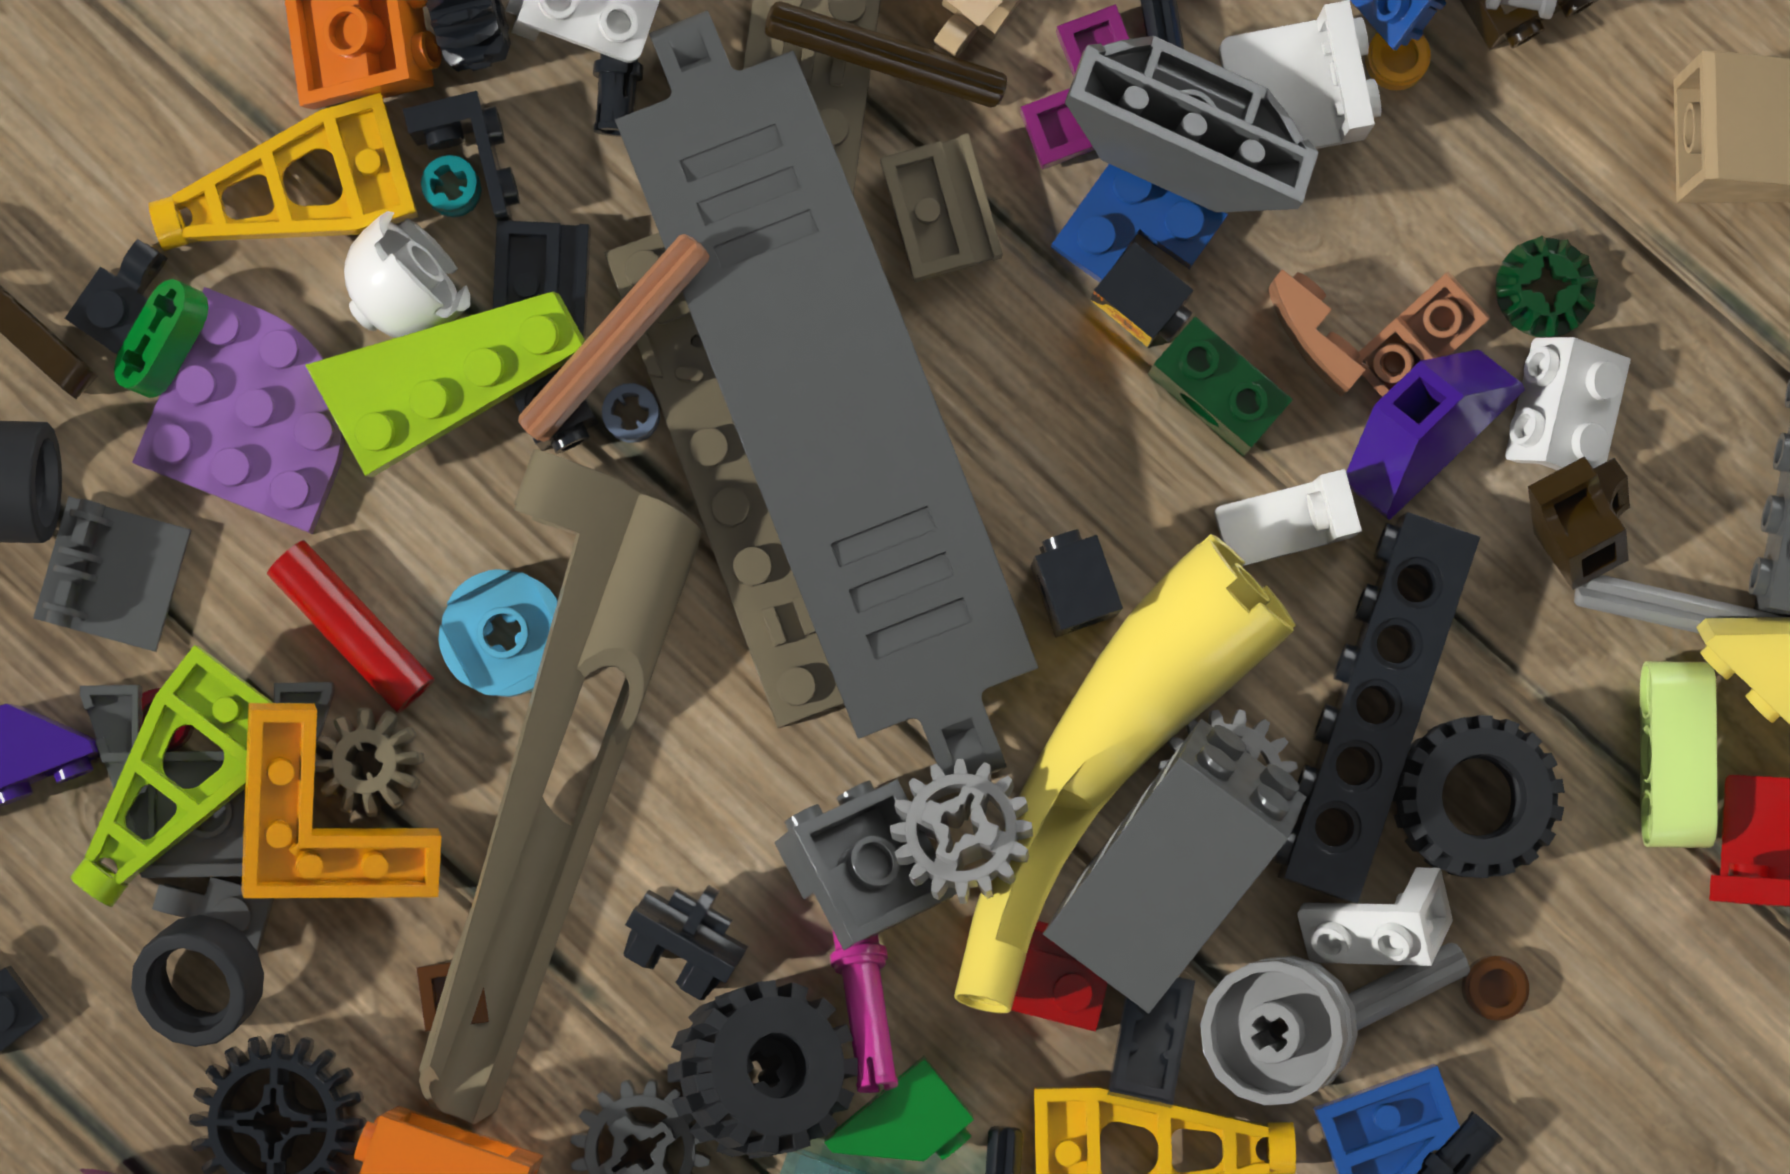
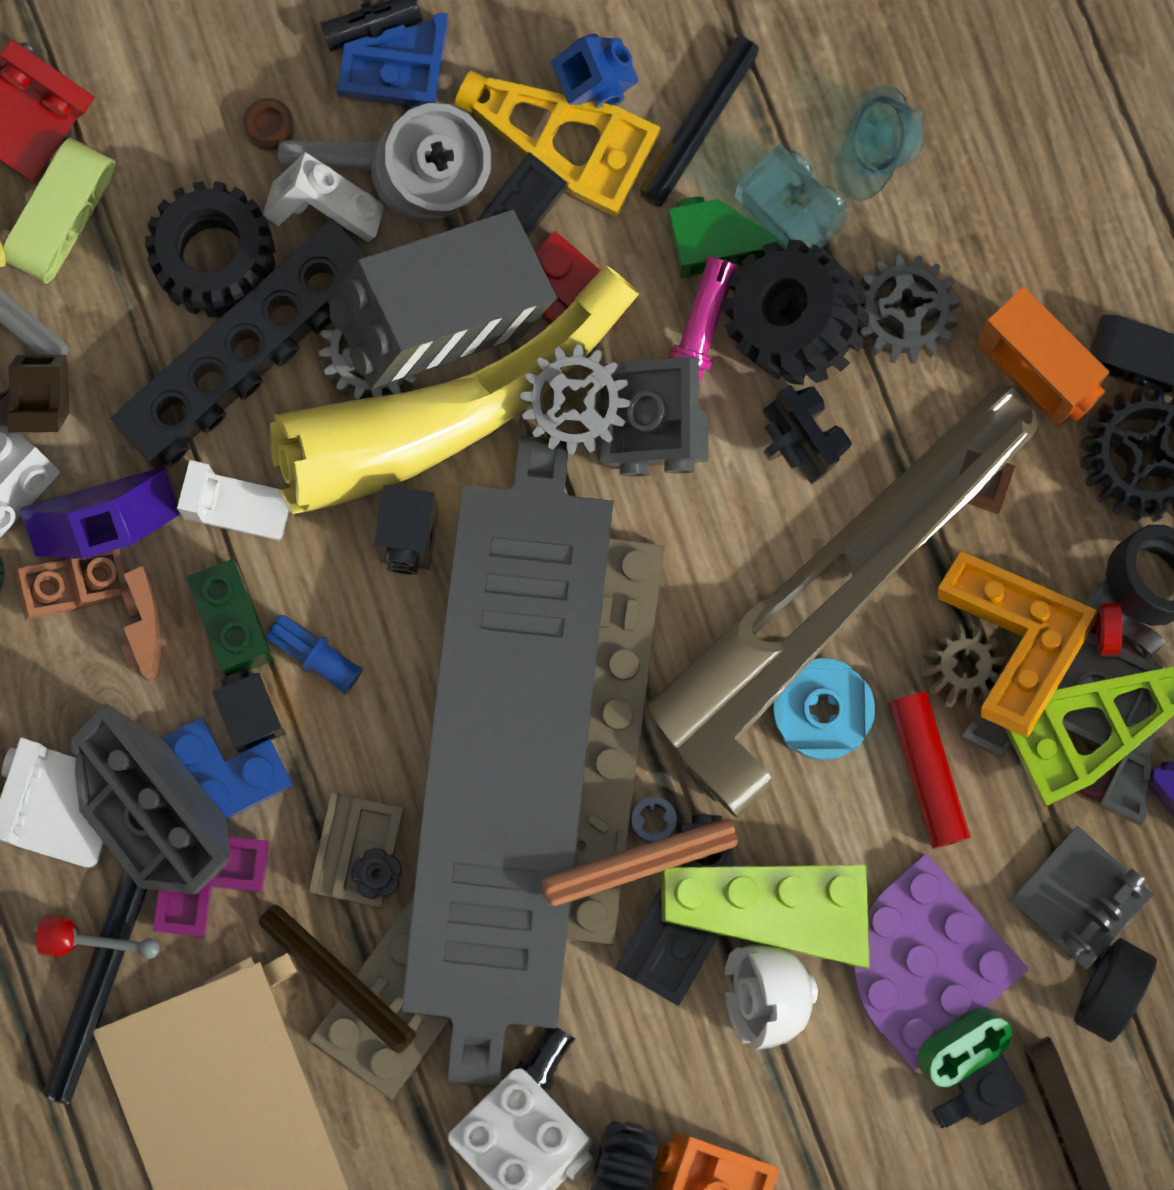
camera: 155 degrees left, 5 degrees down
yellow plate [148,93,419,251] -> none
black bracket [403,91,520,221] -> none
teal bush [421,155,482,218] -> none
none -> blue axle [267,615,363,695]
none -> black plate [351,848,402,899]
none -> red tile [1096,603,1122,657]

